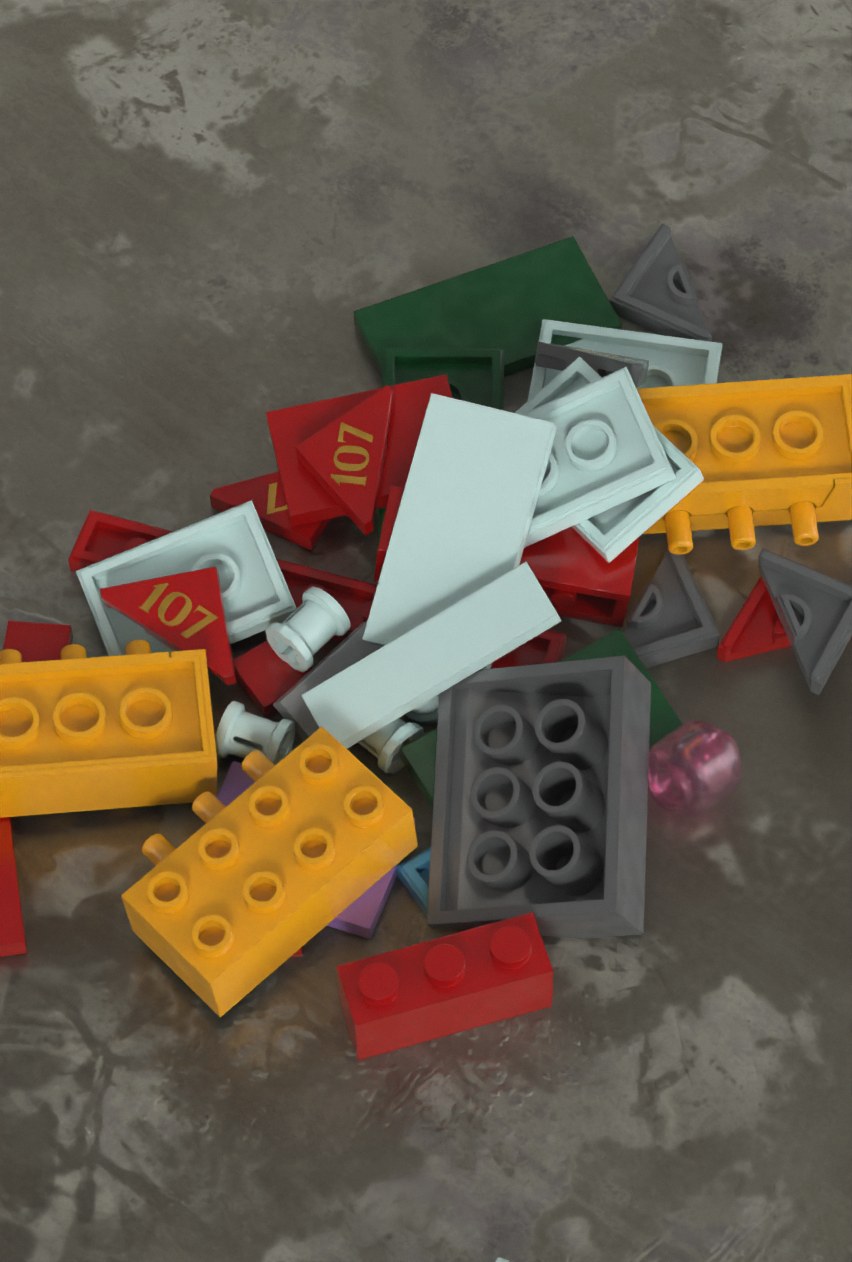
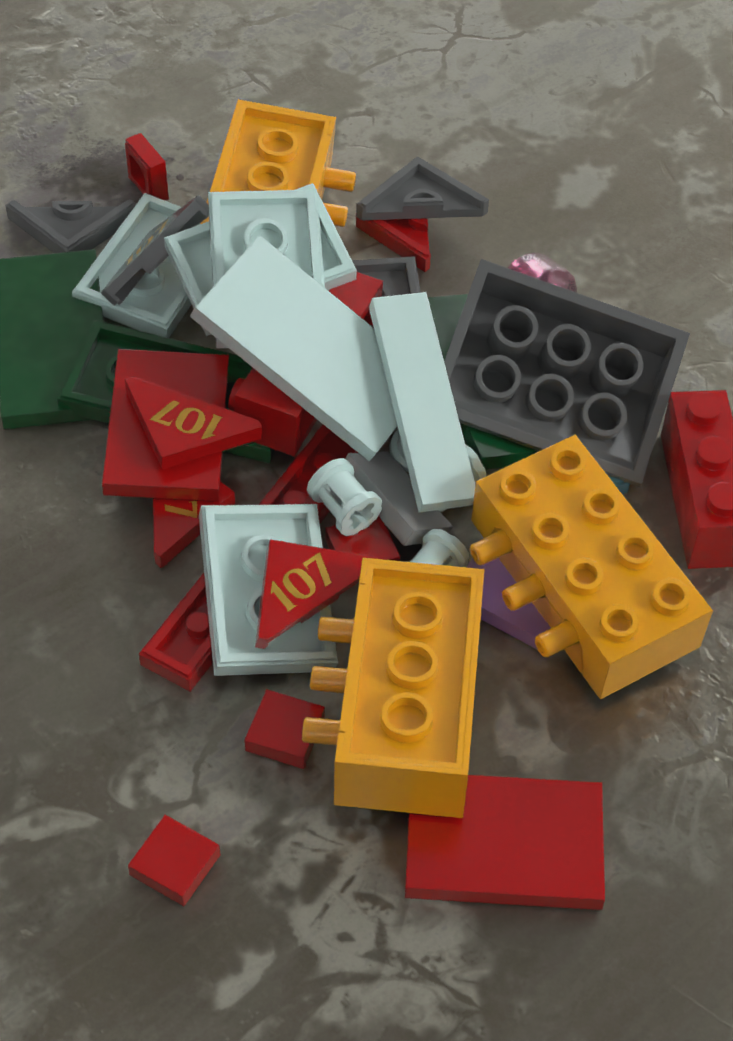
camera: 80 degrees left, 5 degrees down
none -> red tile [125,133,169,200]

